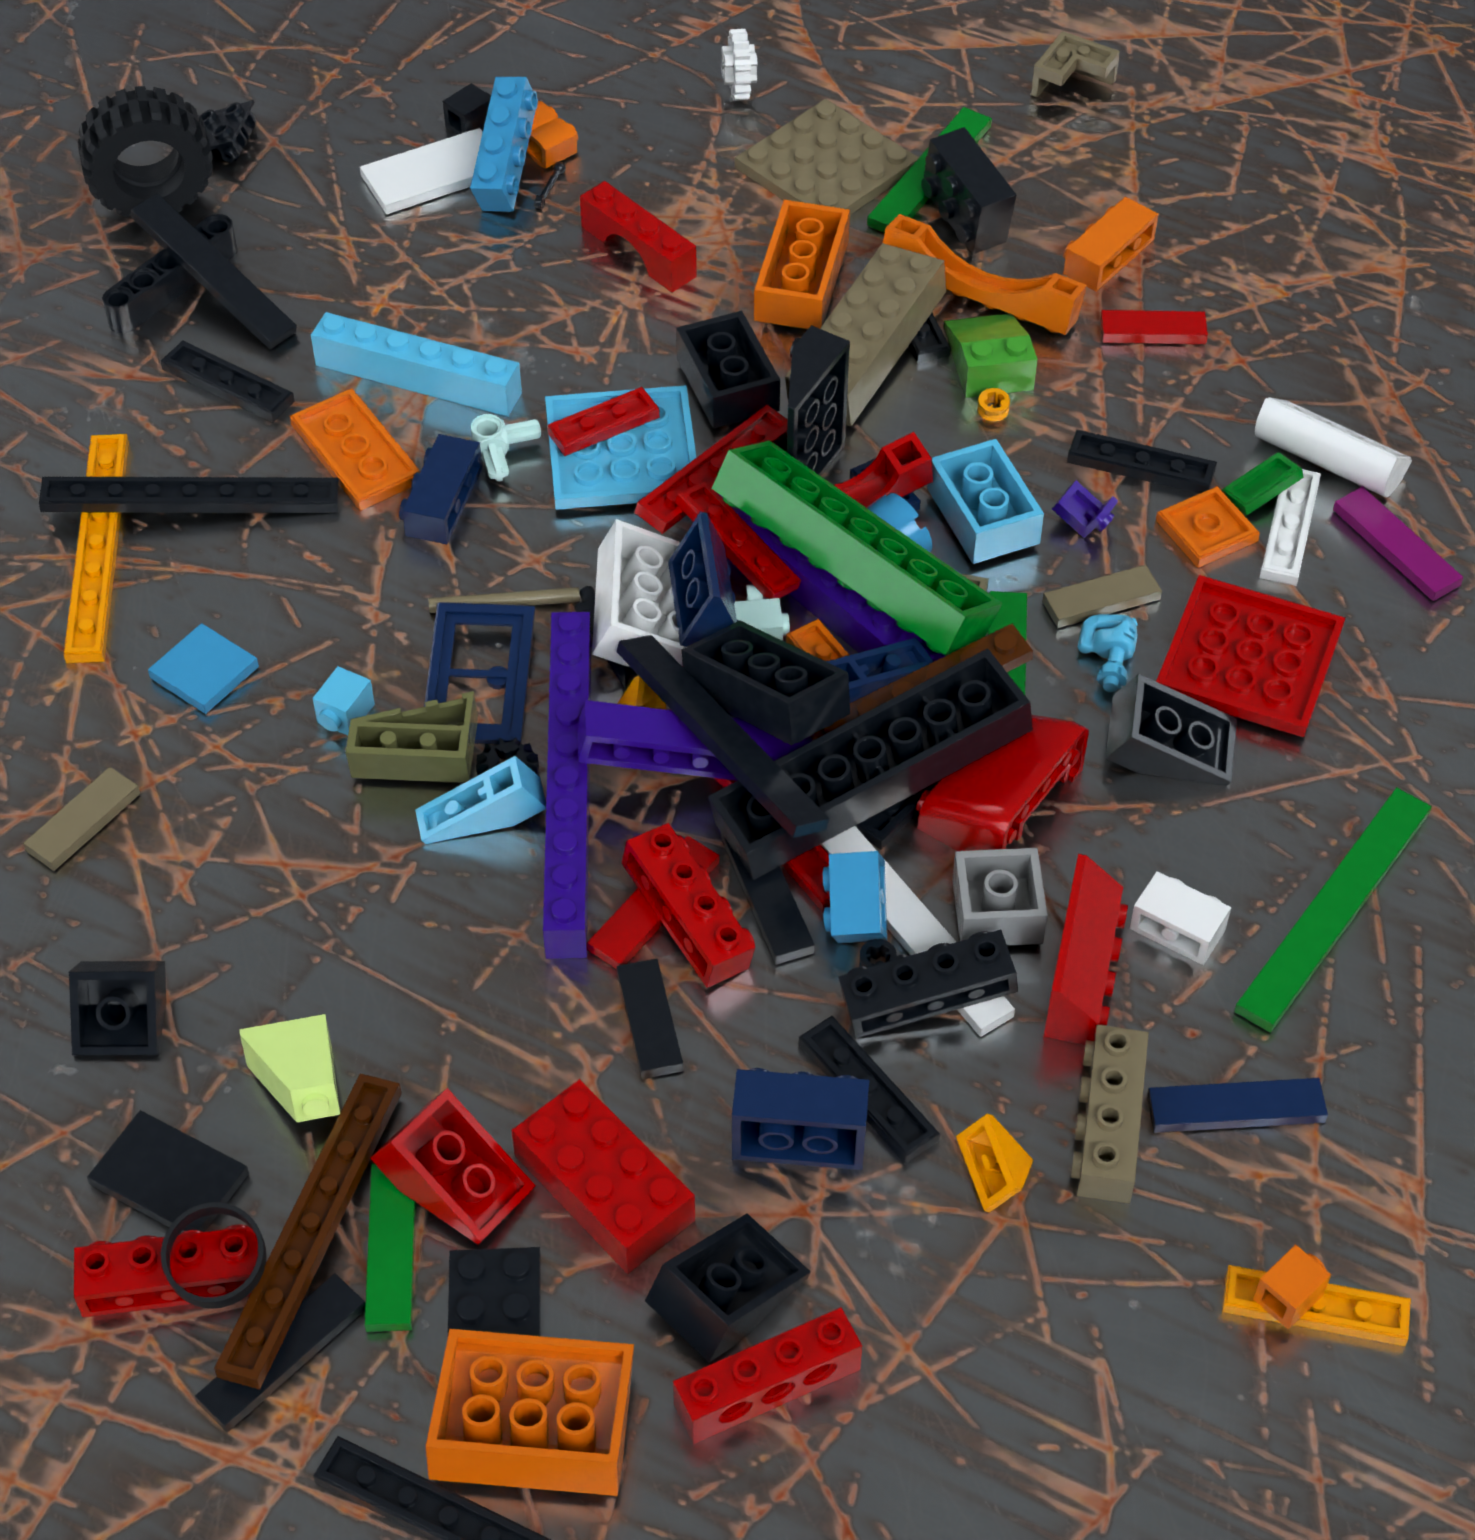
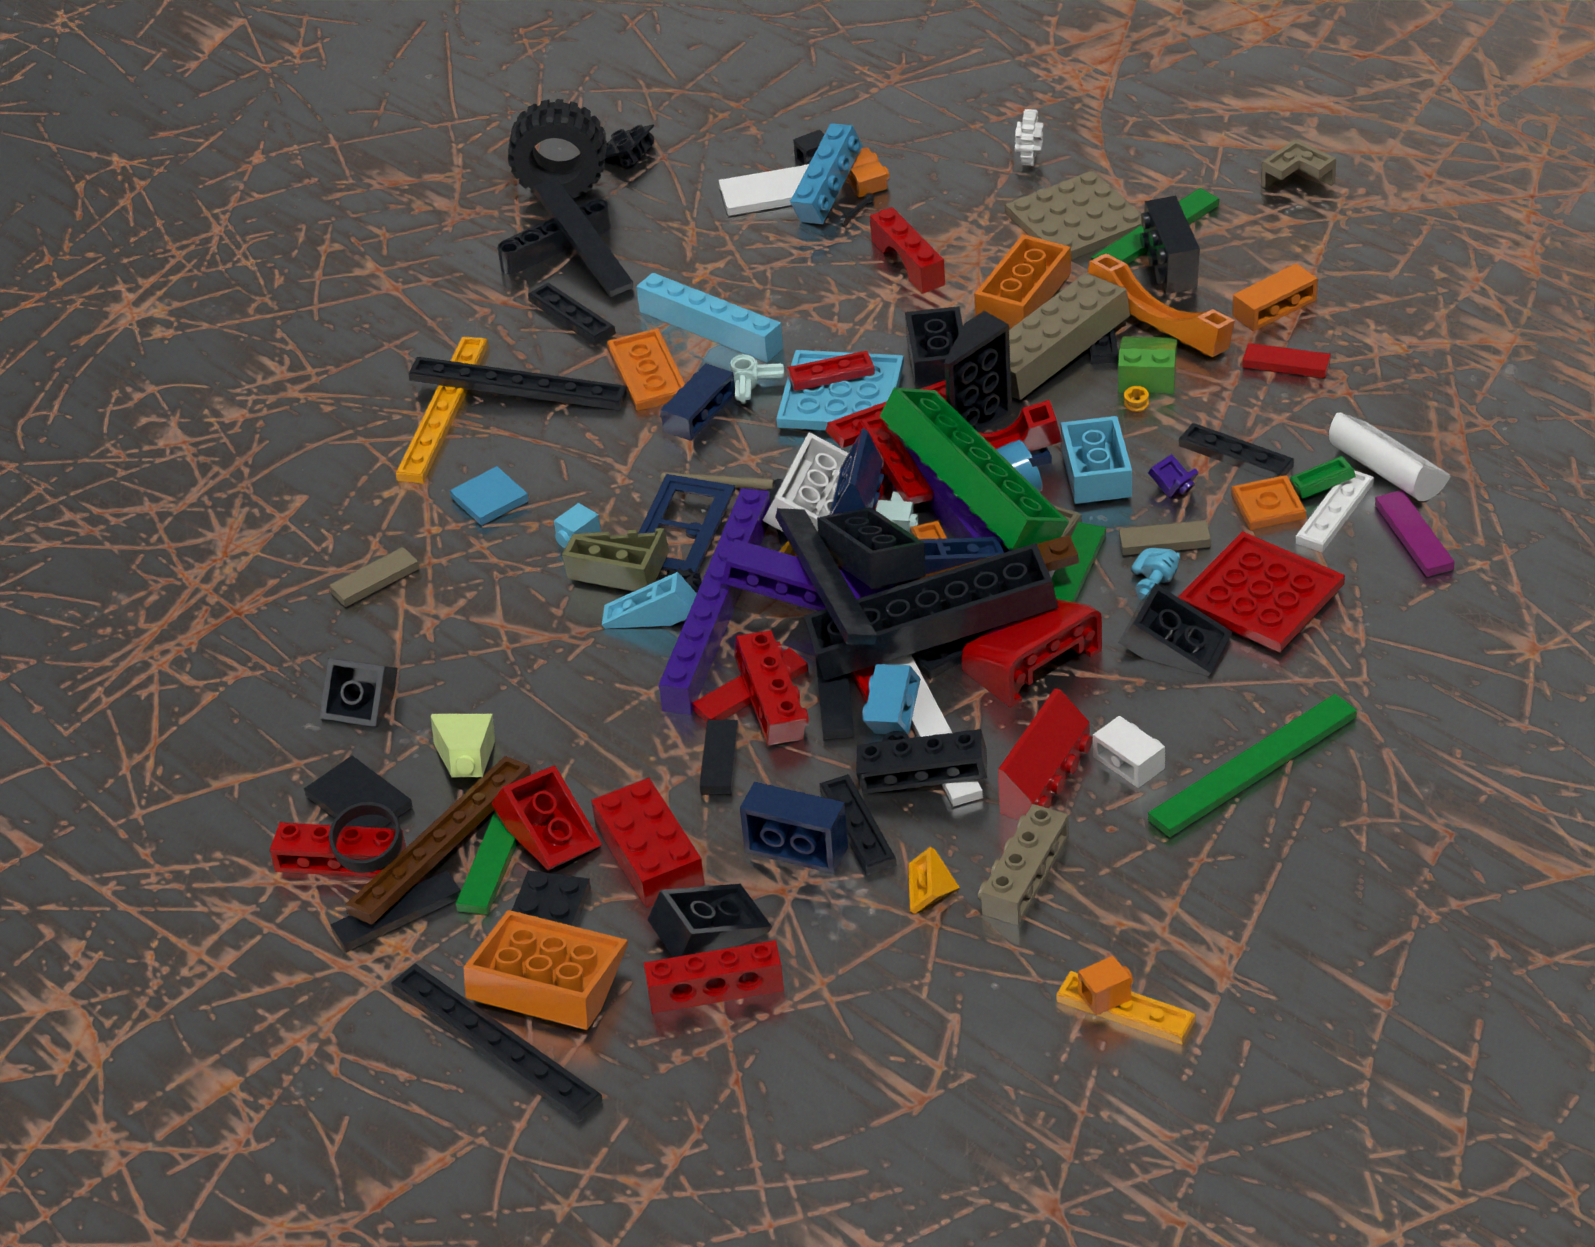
camera: 20 degrees right, 10 degrees down
light grey brick [952,848,1048,945] -> none
dark blue tile [1147,1078,1328,1133] -> none

